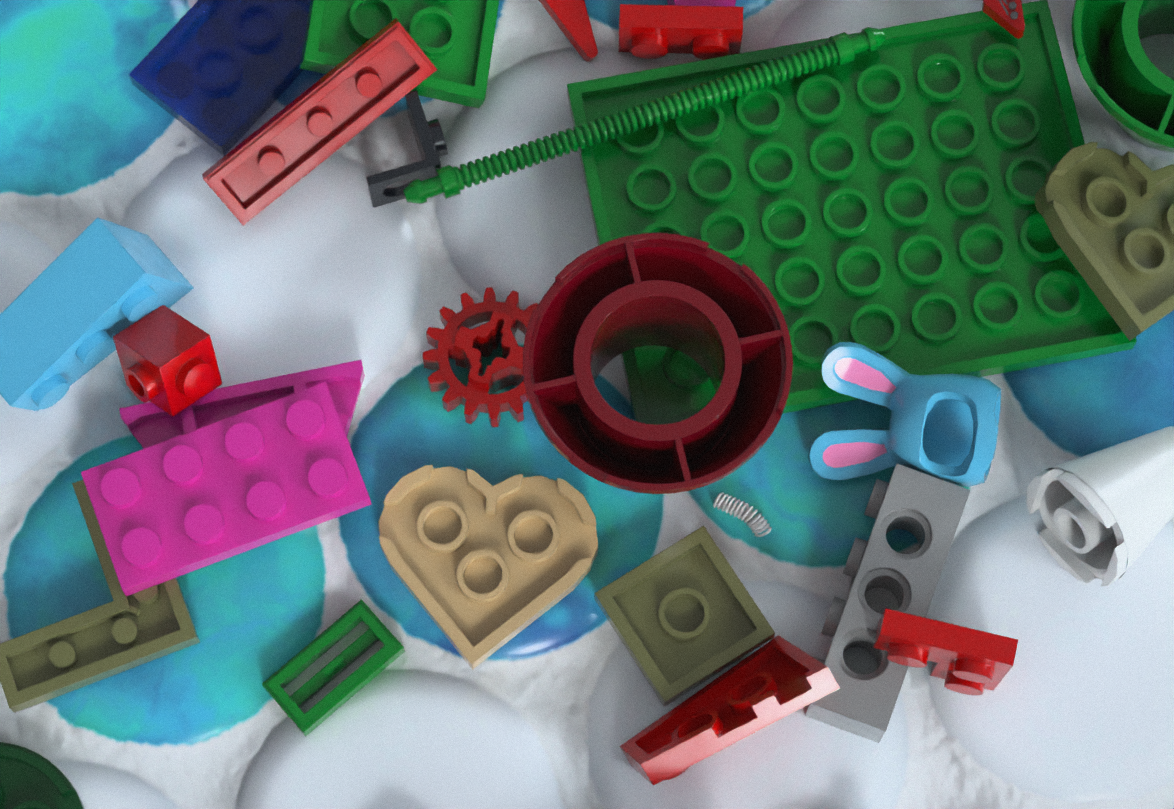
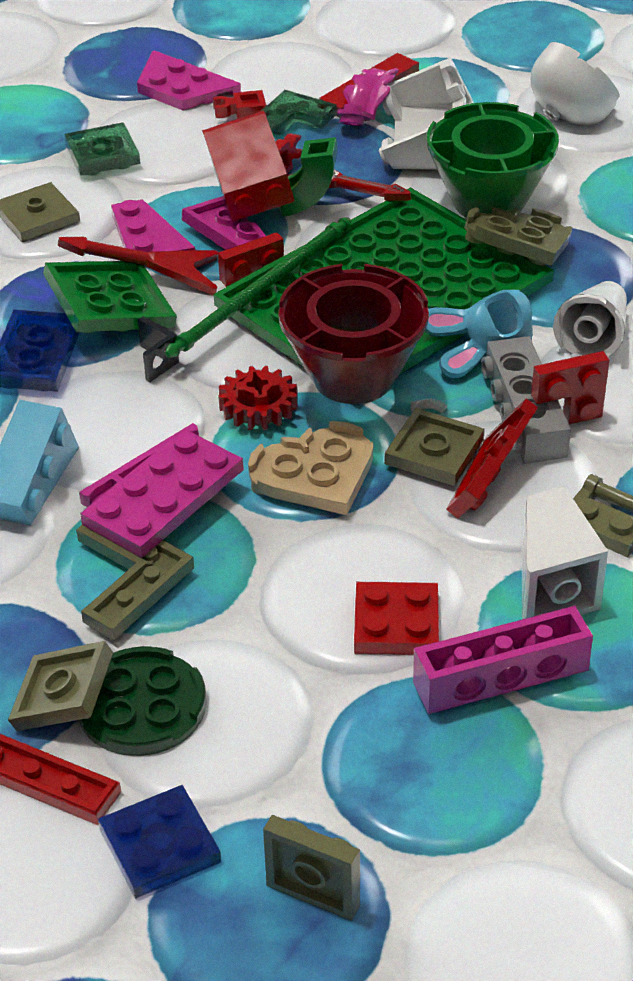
camera: 30 degrees left, 30 degrees down
red brick [113,305,223,417] -> none
tile [202,18,437,226] -> none
green tile [262,599,405,737] -> none

